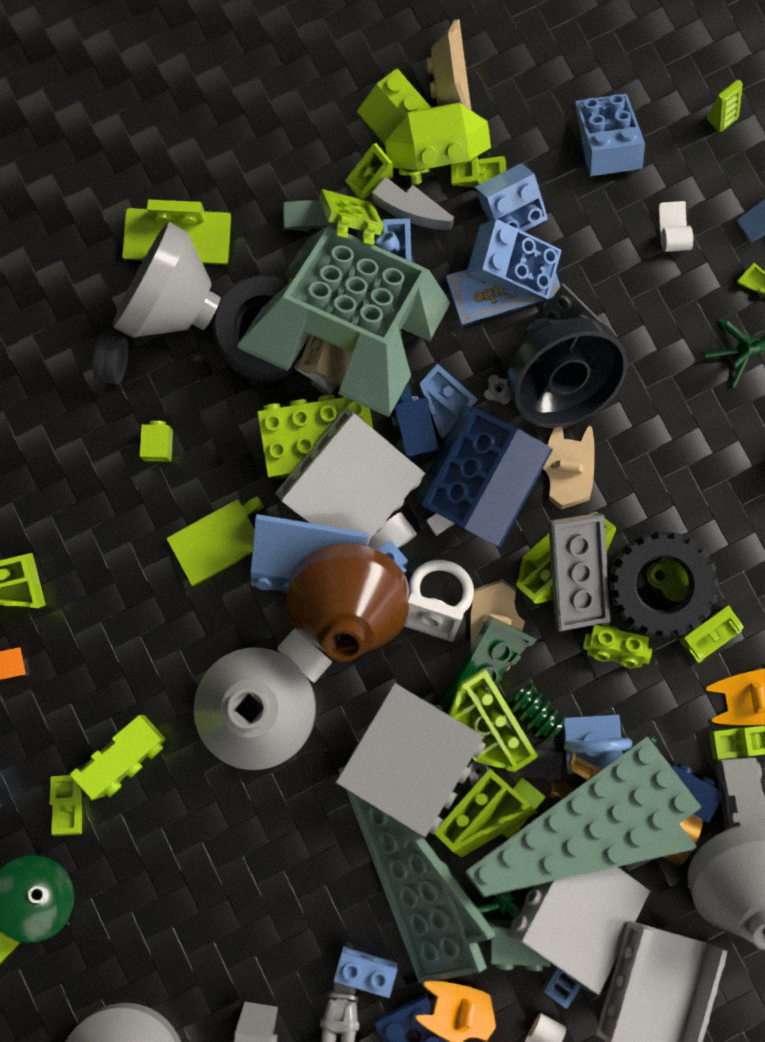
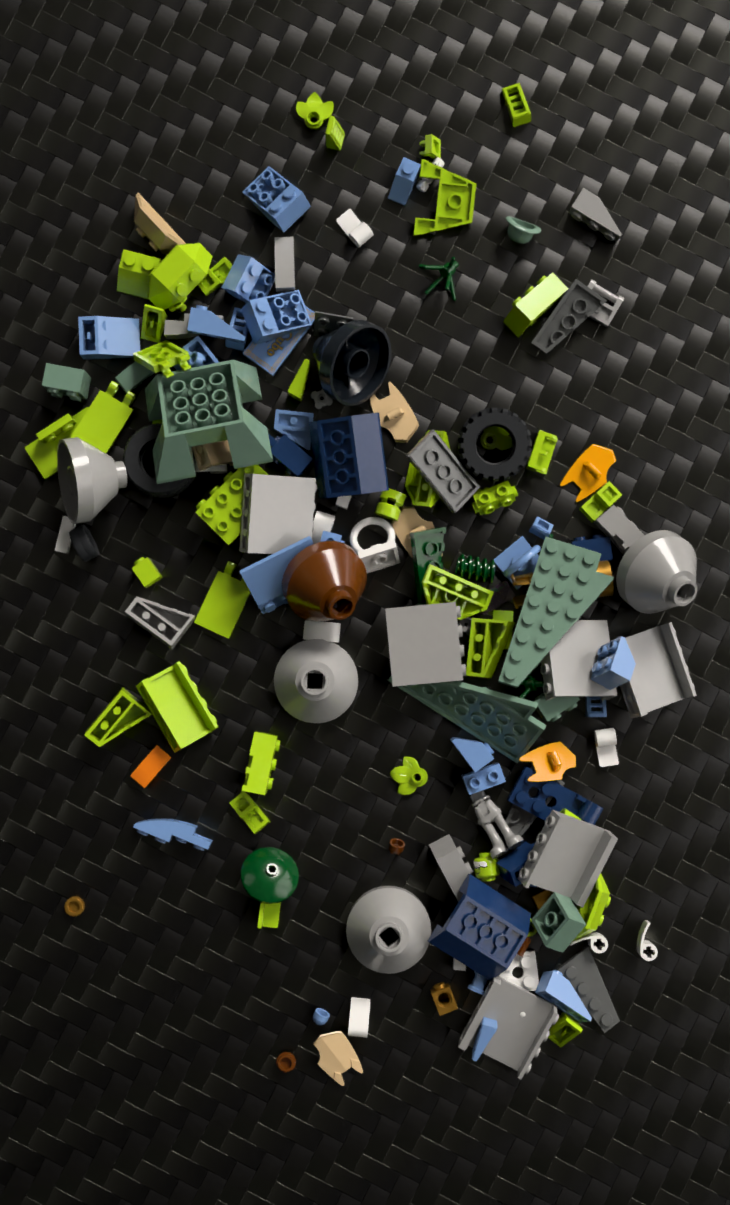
camera: 40 degrees left, 5 degrees up
none -> sand green brick [42,363,91,402]
none -> white piece [55,516,76,554]
none -> lime tile [70,381,135,454]
none -> medium blue slope [78,316,140,360]
none -> light grey wedge [125,596,195,649]
none -> lime panel [136,661,218,753]
none -> medium blue slope [187,305,246,343]
none -> medium blue slope [225,307,249,351]
none -> light grey slope [275,237,295,292]
none -> lime slope [288,359,310,402]
none -> lime plate [296,92,334,129]
none -> lime wheel [374,488,406,521]
none -> reddish brown hinge [389,838,405,855]
none -> lime plate [390,757,428,795]
none -> medium blue slope [450,737,494,773]
none -> medium blue slope [529,517,554,540]
none -> medium blue slope [591,636,636,690]

